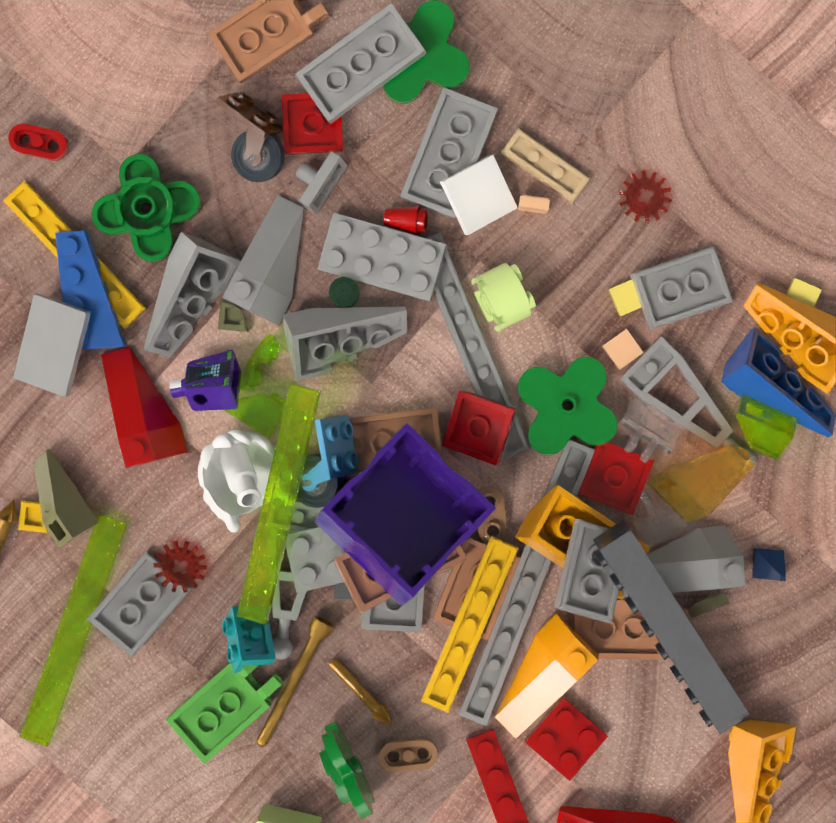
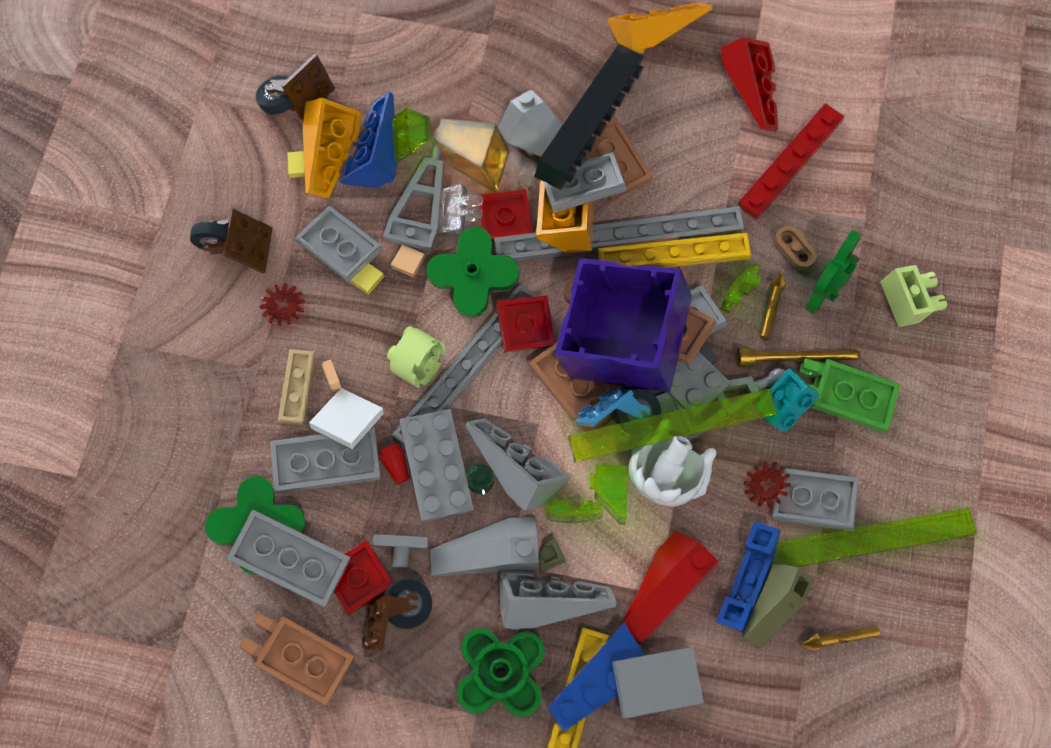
camera: 120 degrees left, 20 degrees down
yellow tile [18,500,49,533] -> none
dark purple torso [170,350,241,411] -> none
light orange wedge [495,613,599,738] -> none
red plate [524,696,608,781] -> none
olive tile [688,593,729,619] -> none
dark blue slope [752,548,786,581] -> none
none -> reddish brown plate [190,209,273,273]
none -> blue slope [716,521,781,632]
none -> clear neon green slope [720,263,762,313]

